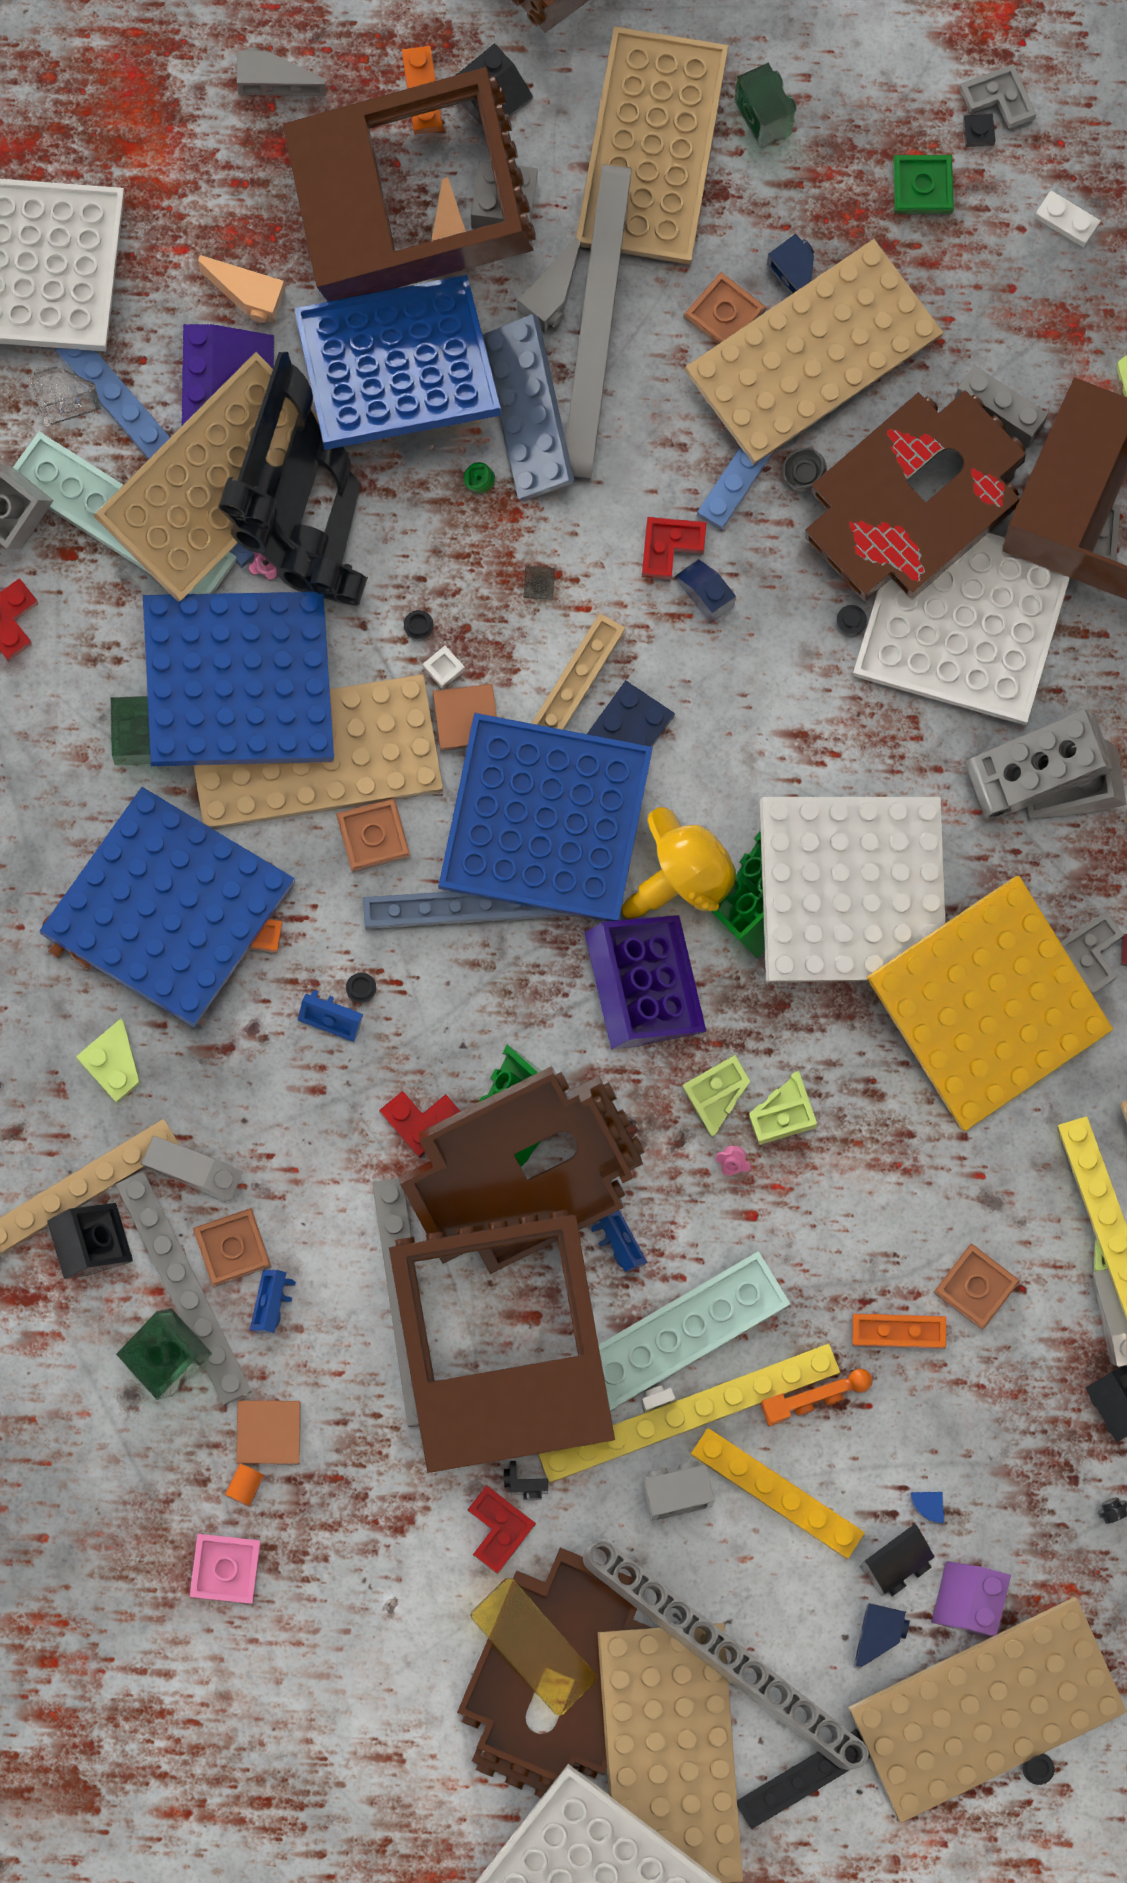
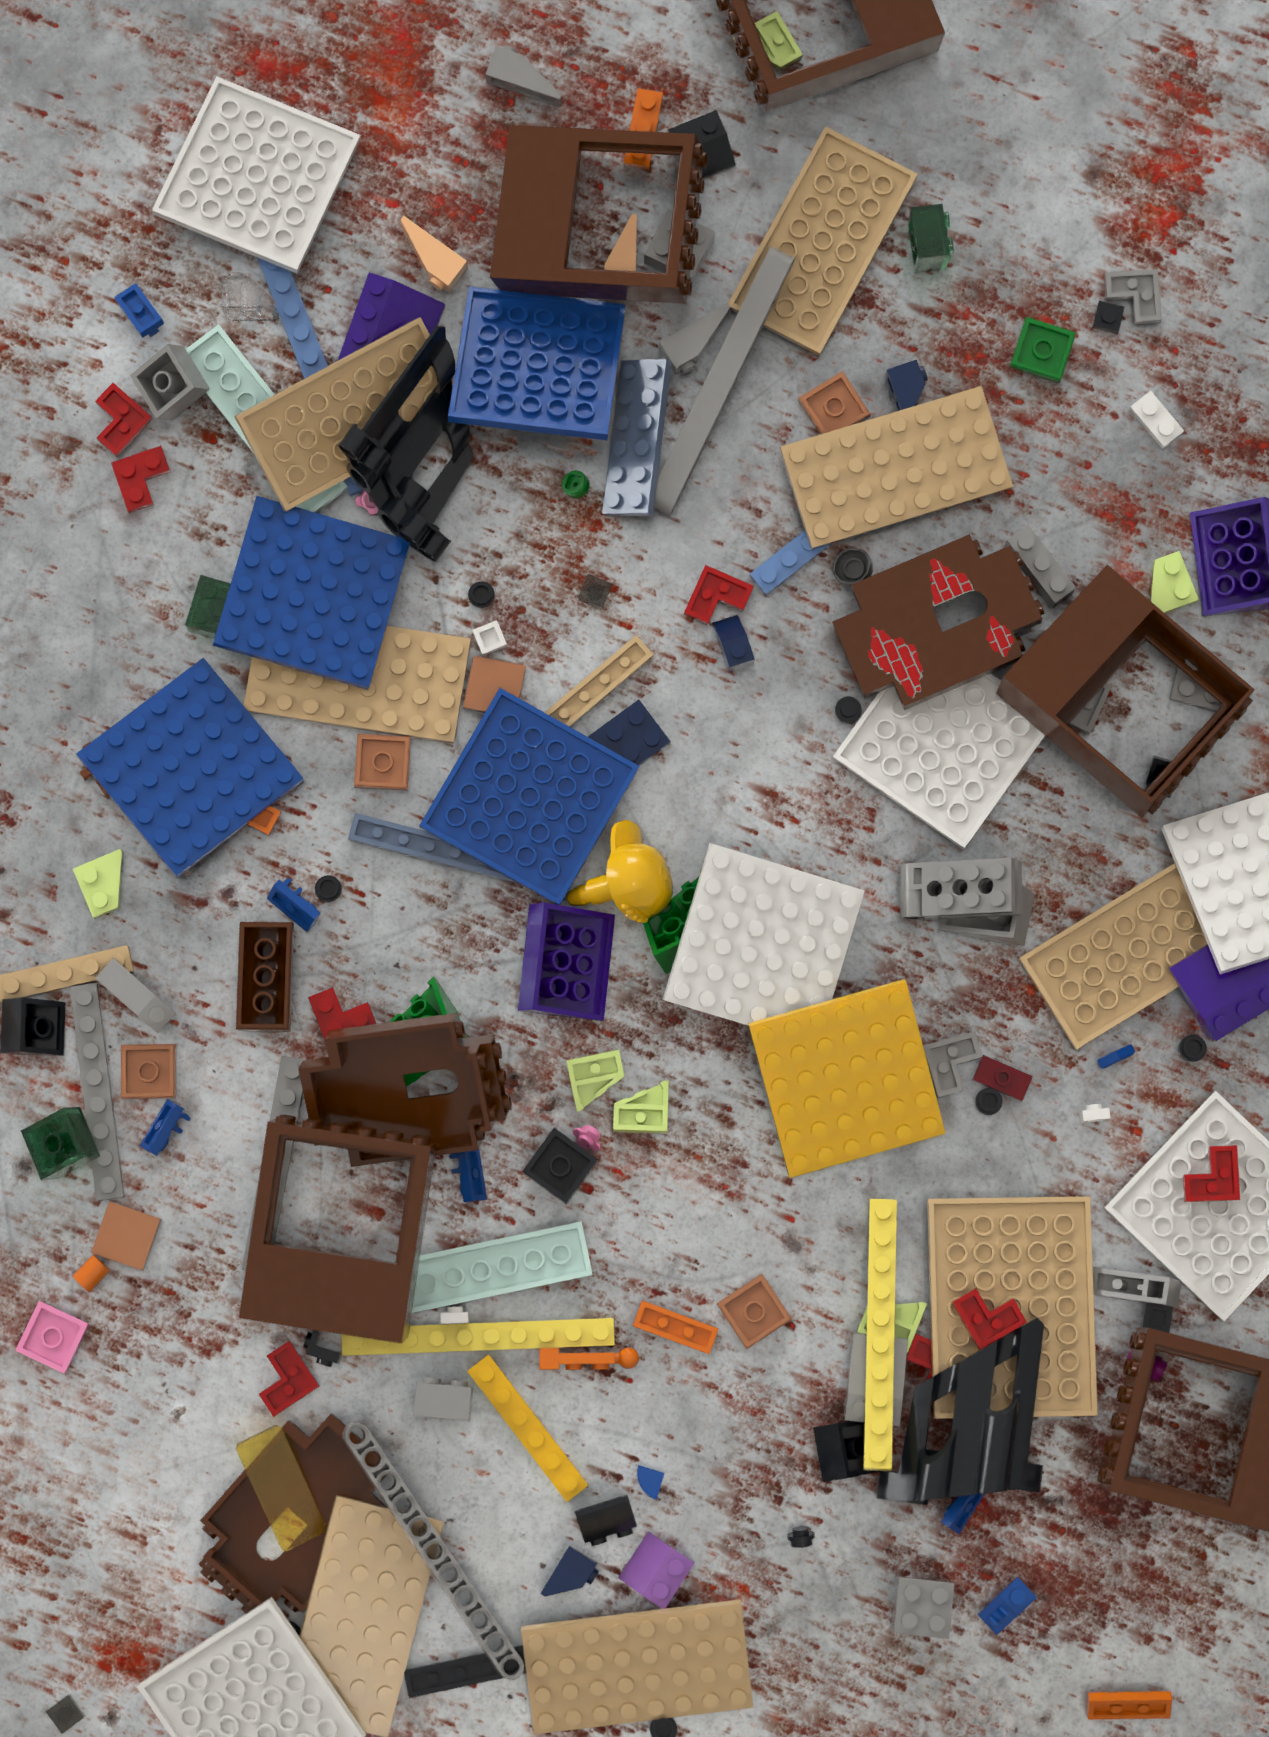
camera: 20 degrees right, 5 degrees up
none -> reddish brown brick [236,922,294,1033]
none -> black brick [522,1128,598,1205]

